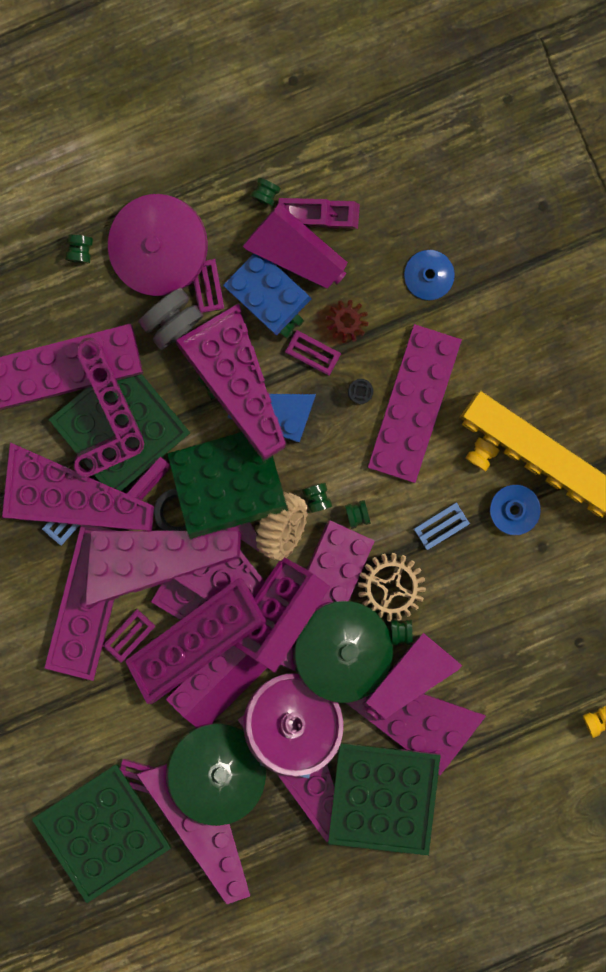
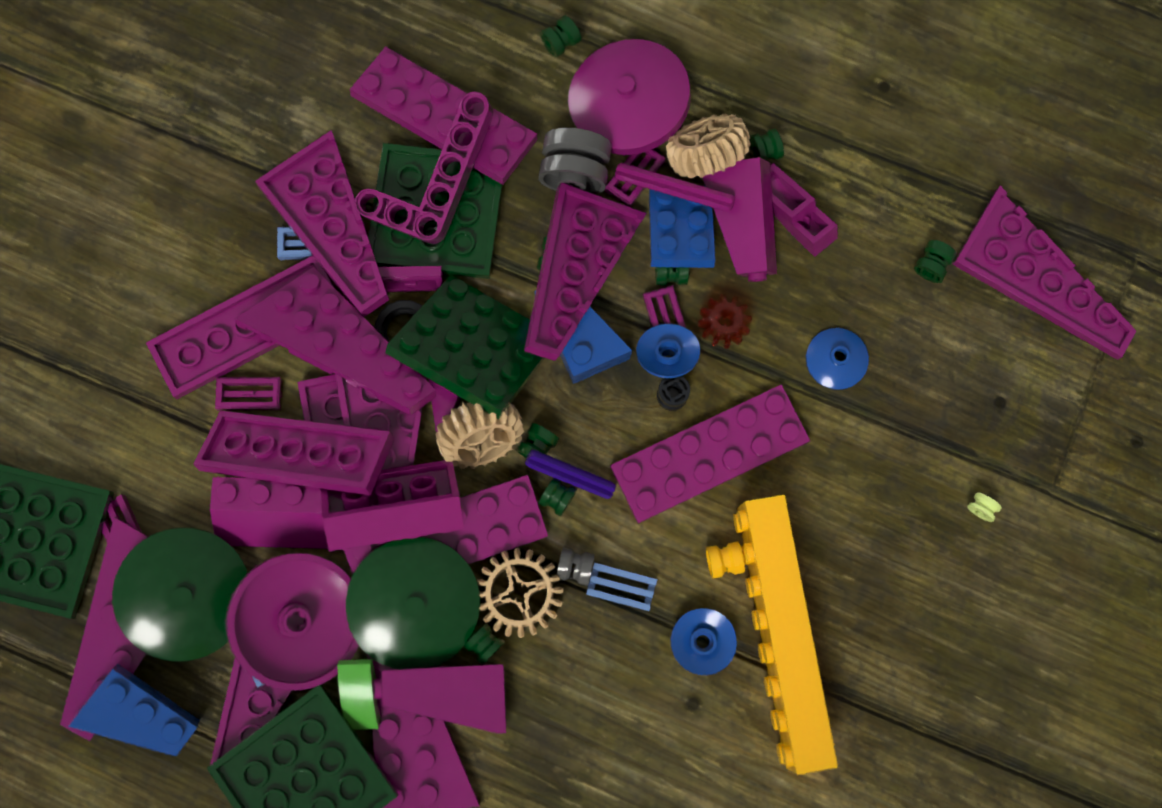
camera: 45 degrees right, 10 degrees down
none -> blue wedge [68,664,200,756]
none -> bright green slope [337,659,381,730]
none -> dark purple axle [525,450,616,499]
none -> dark grey wheel [557,547,595,586]
none -> magenta axle [615,163,735,212]
none -> blue dish [636,324,700,378]
none -> tan gear [666,113,751,178]
none -> dark green wheel [914,240,957,283]
none -> magenta wing [952,185,1136,360]
none -> yellowish green bush [967,492,1002,522]

